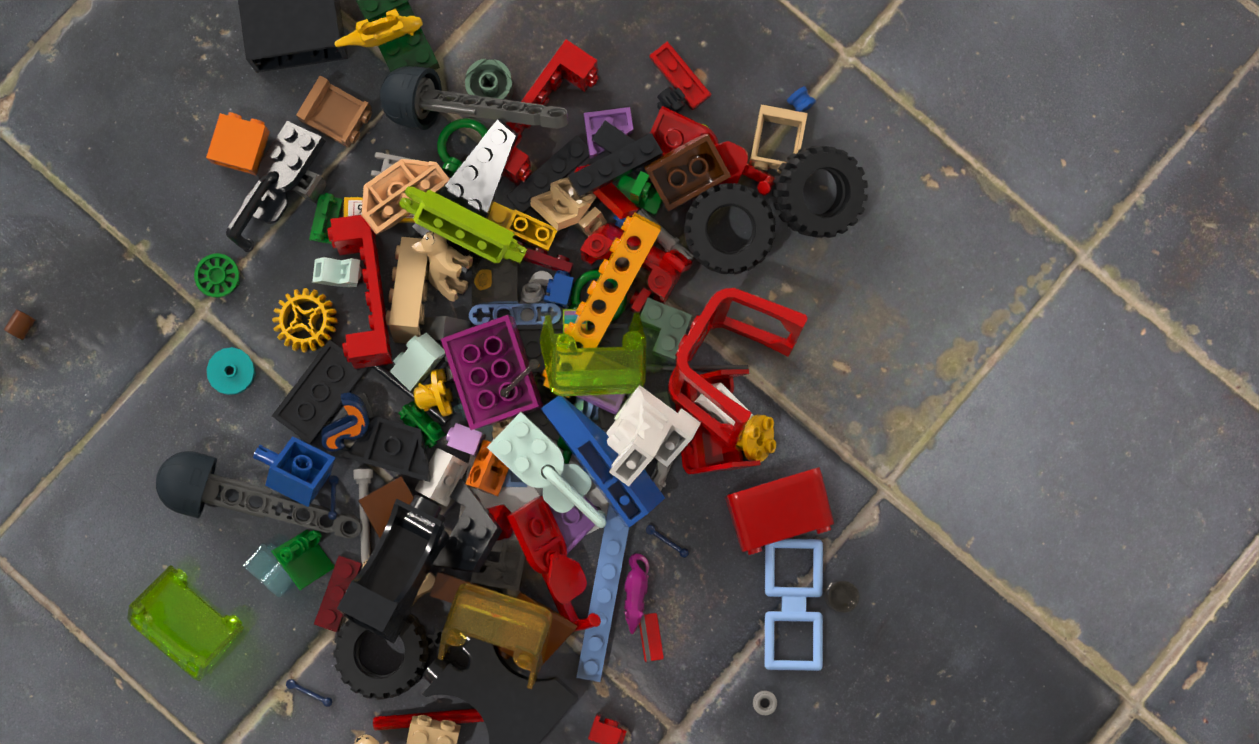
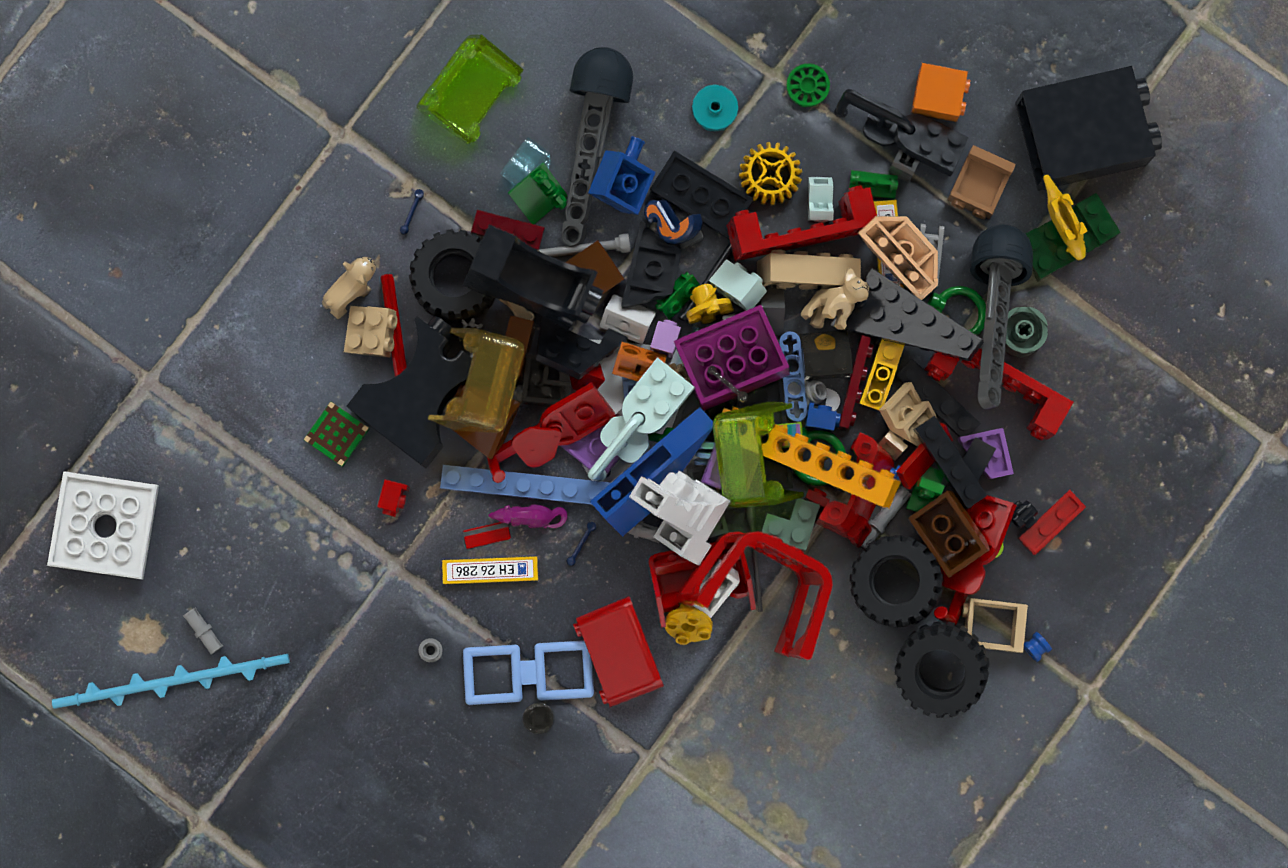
camera: 85 degrees right, 0 degrees up
dark blue hinge [328,475,339,520] -> none
lime hinge [399,186,527,263] -> none
none -> tile [442,556,538,584]

